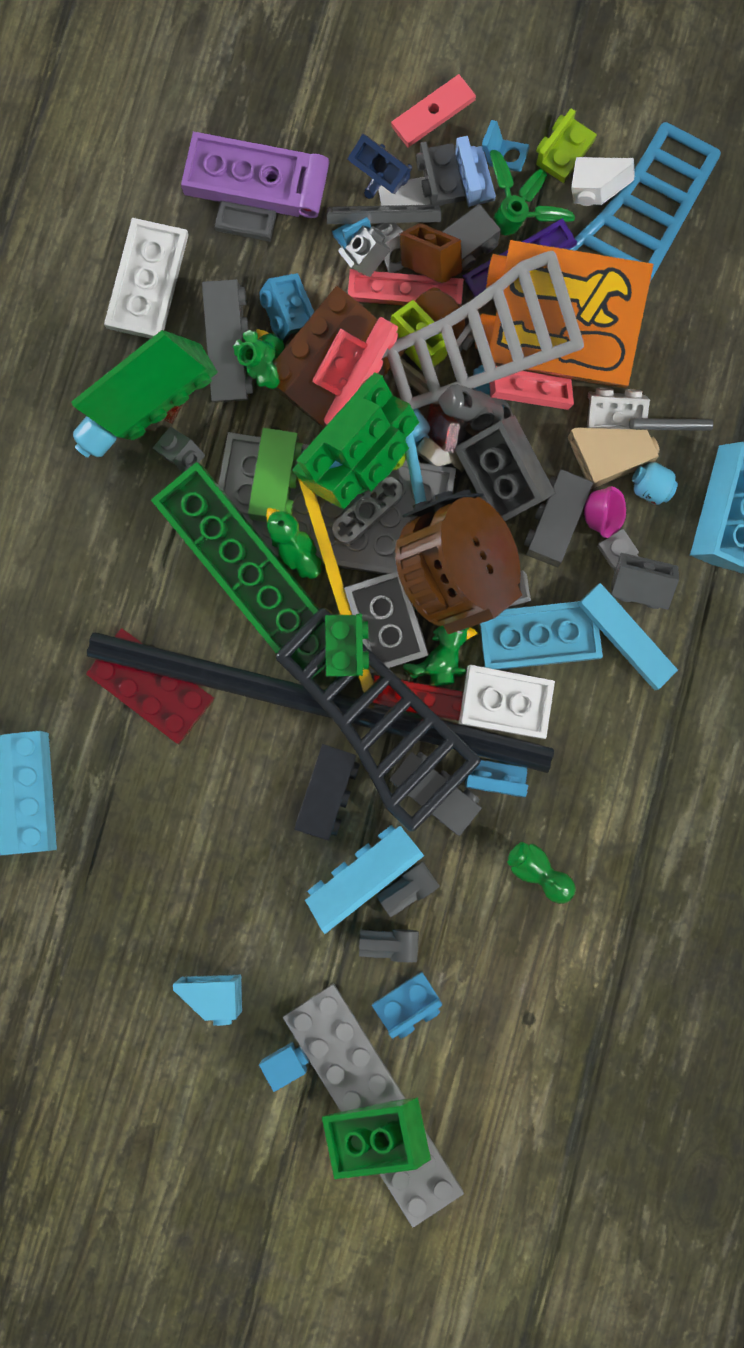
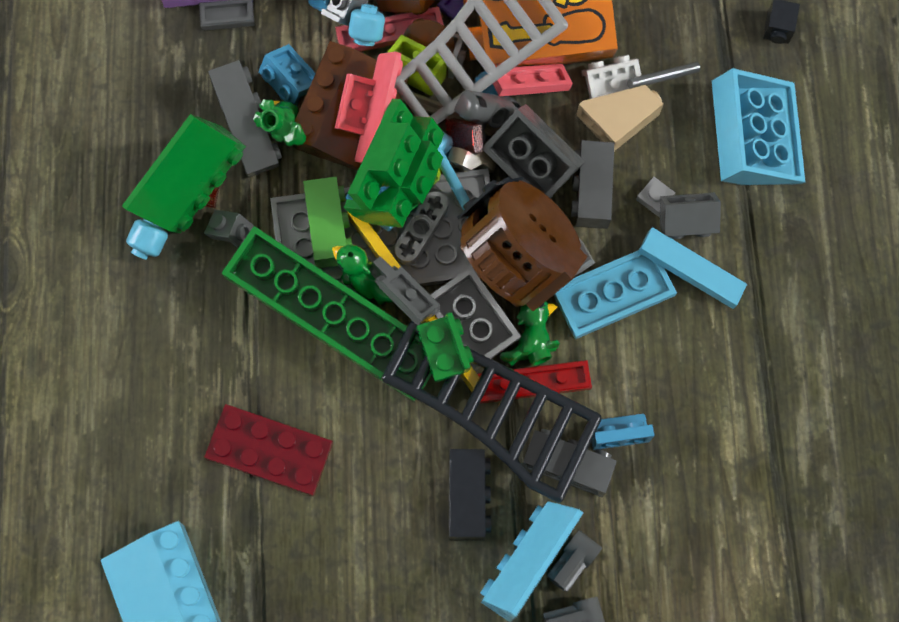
camera: 25 degrees left, 10 degrees down
black axle [87,632,554,773] -> none
white plate [104,218,189,339] -> none
white plate [459,665,555,739] -> none
green animal [507,842,576,904] -> none
dark pink helmet [584,486,626,538] -> none
medium azure head [632,462,678,505] -> none
none -> medium azure head [348,4,385,46]
none -> dark grey hinge [369,256,441,325]

